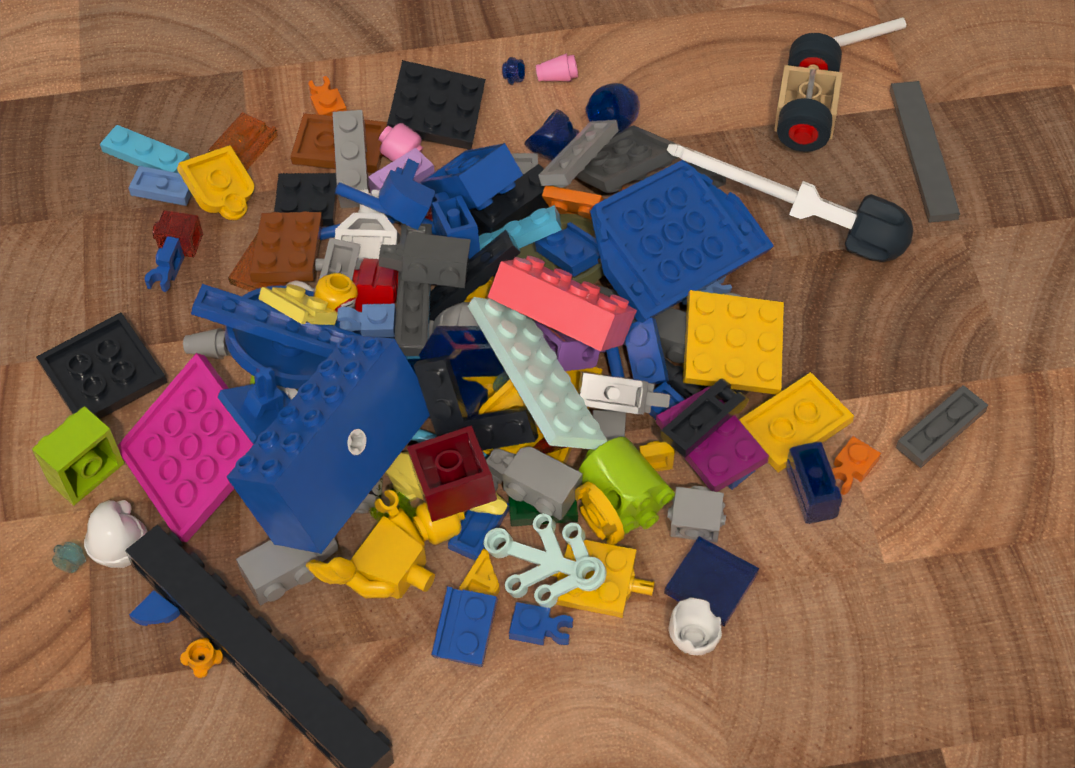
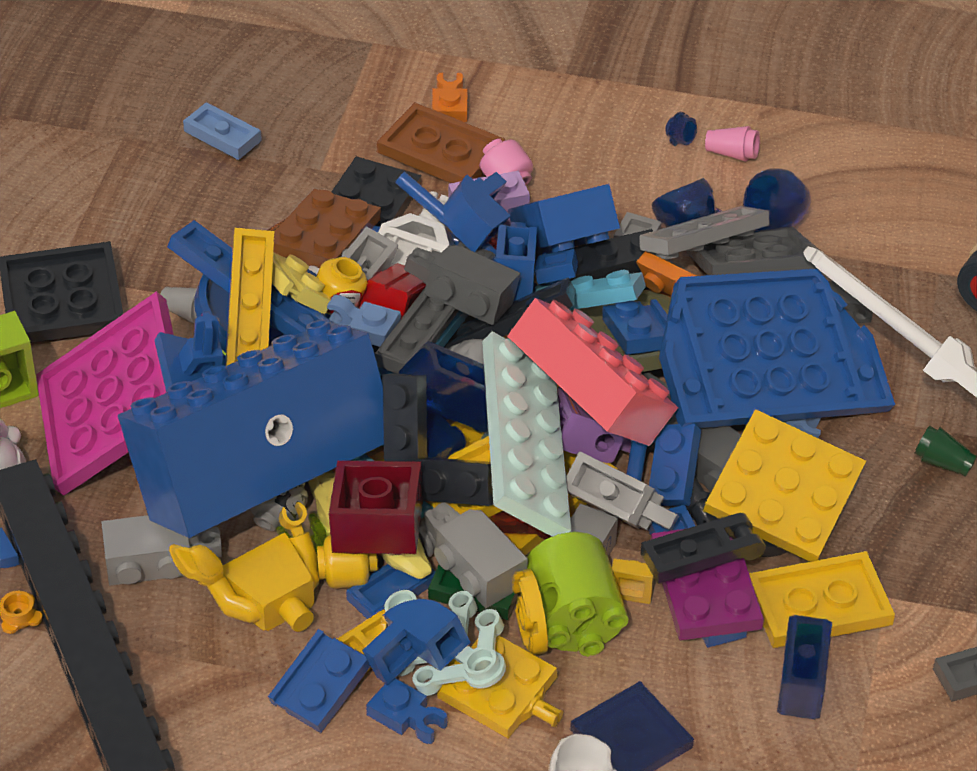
camera: 20 degrees right, 10 degrees down
medium azure plate [100,125,190,173] -> none
blue plate [145,236,184,292] -> none
clear red brick [152,210,203,258] -> none
yellow plate [177,145,254,220] -> none
clear orange plate [208,112,278,171] -> none
light grey arch [332,110,370,208] -> none
black plate [387,60,486,150] -> none
light grey head [667,486,726,543] -> none
orange plate [826,436,881,495] -> none
none -> yellow plate [225,228,274,366]
none -> blue brick [362,599,471,685]
none -> blue plate [534,249,578,285]
none -> dark green cone [914,425,977,477]

